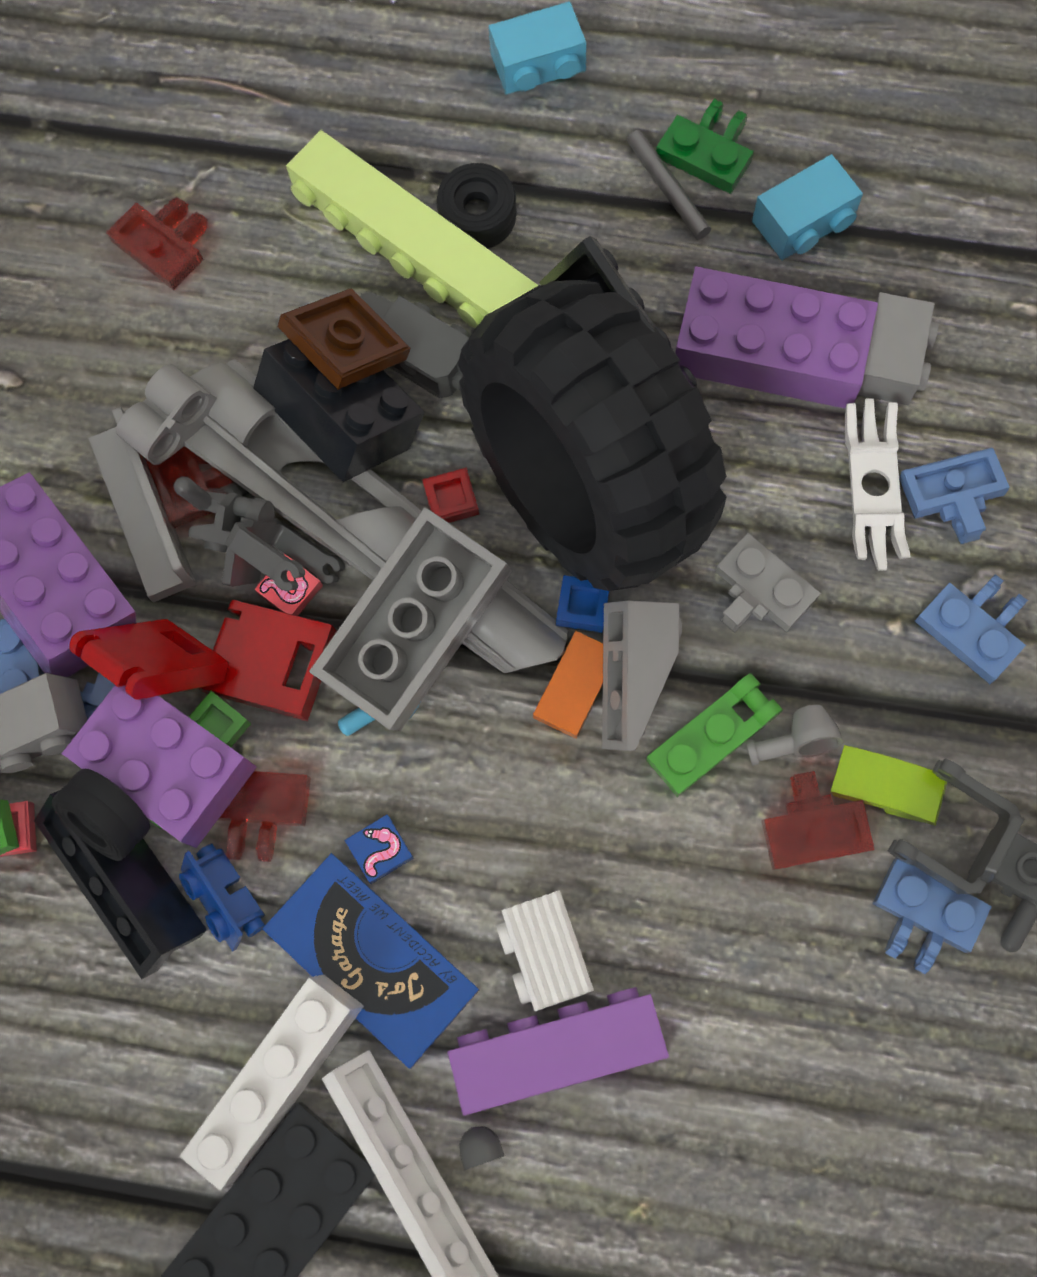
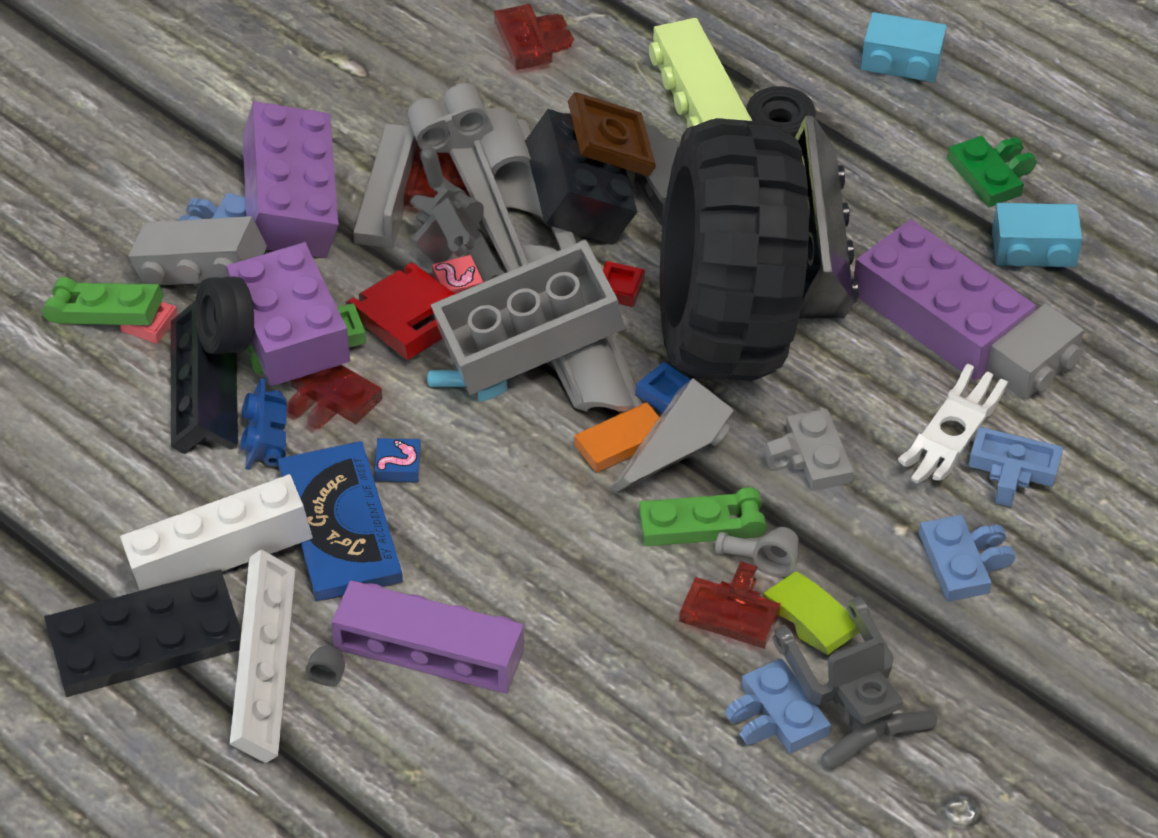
camera: 25 degrees right, 25 degrees down
red container [69,619,229,700] -> none
white brick [496,890,594,1012] -> none
flat silver bar [627,130,711,240] -> none

